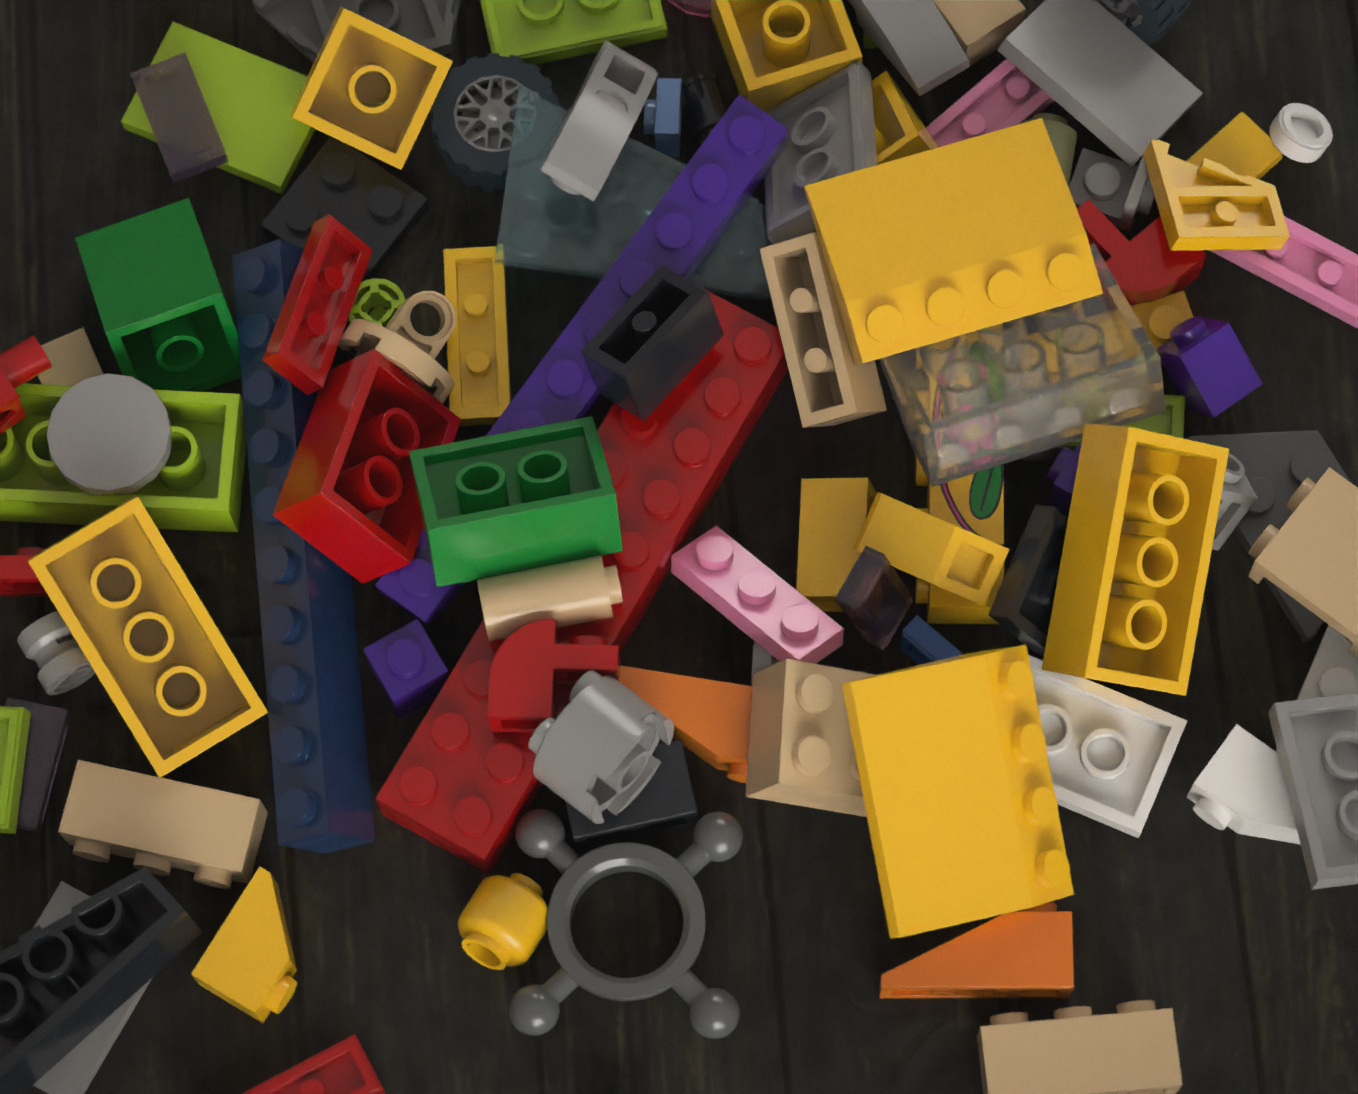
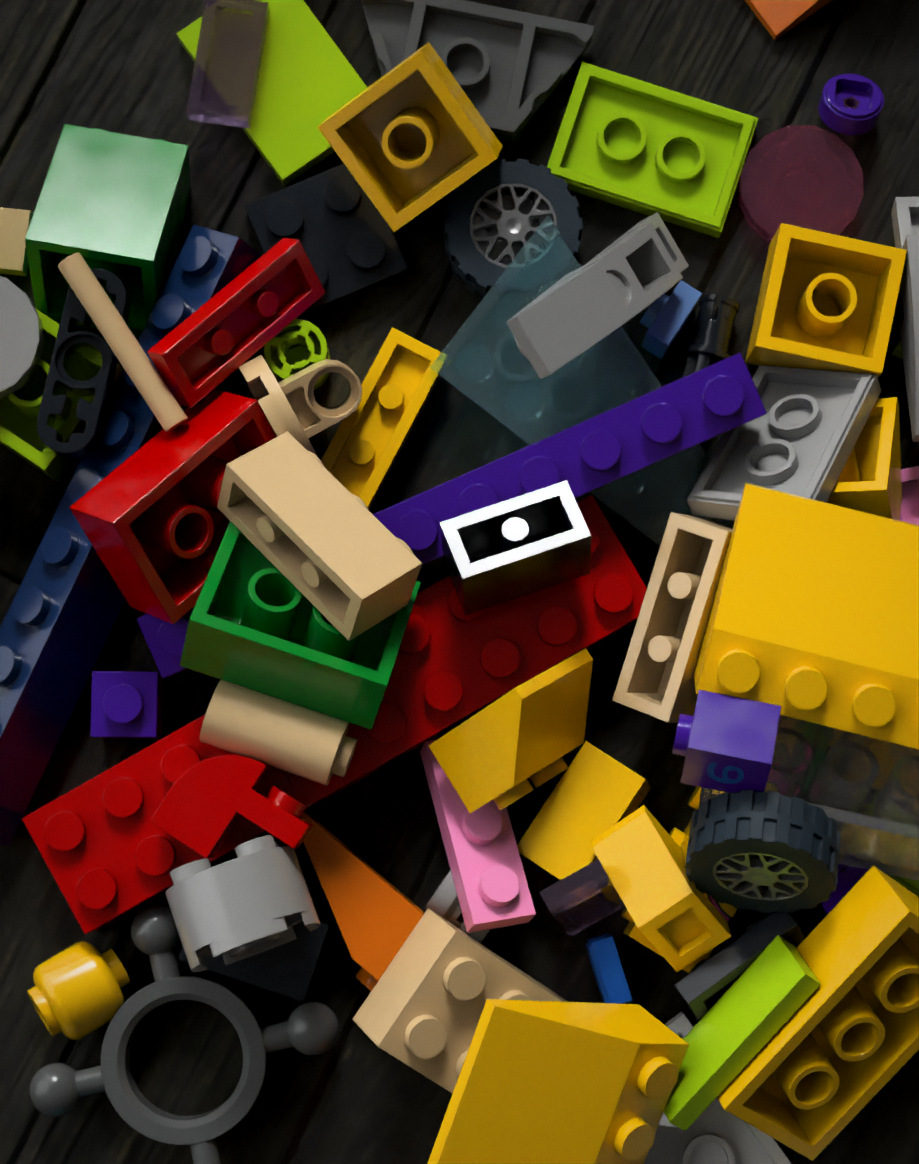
camera: 25 degrees right, 10 degrees up
none -> black beam [37,268,131,459]
none -> tan bar [57,252,188,433]
none -> tan brick [217,431,422,641]
none -> yellow slope [428,649,593,814]
none -> lime tile [664,935,821,1131]
none -> dark purple brick [672,690,781,793]
none -> black wheel [685,790,841,914]

